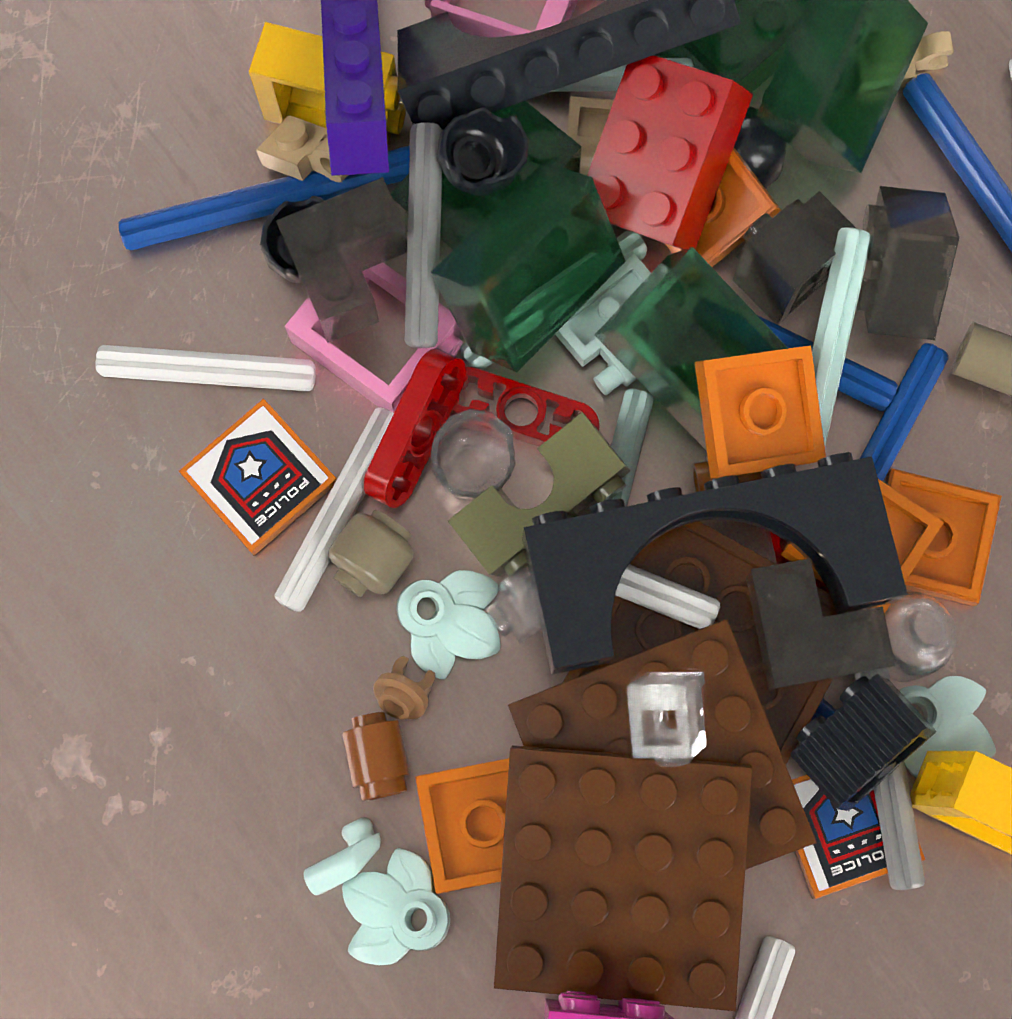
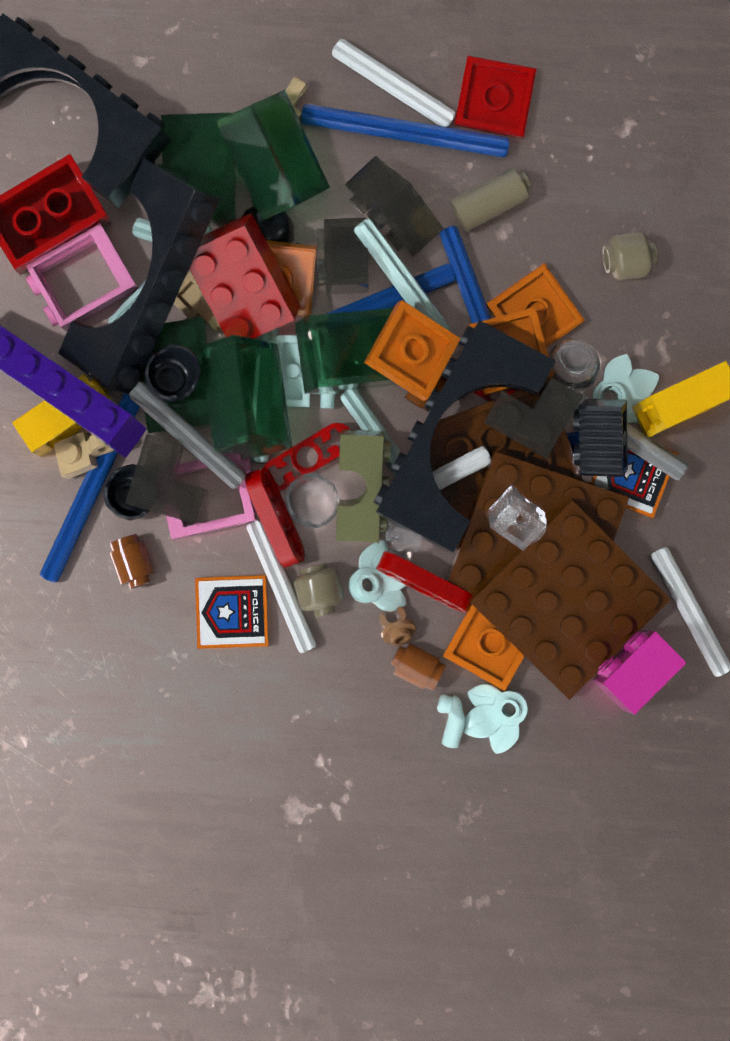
camera: 50 degrees left, 10 degrees up
white axle [96,345,316,391] -> none
none -> dark orange brick [110,534,155,589]
none -> red beam [376,551,472,614]

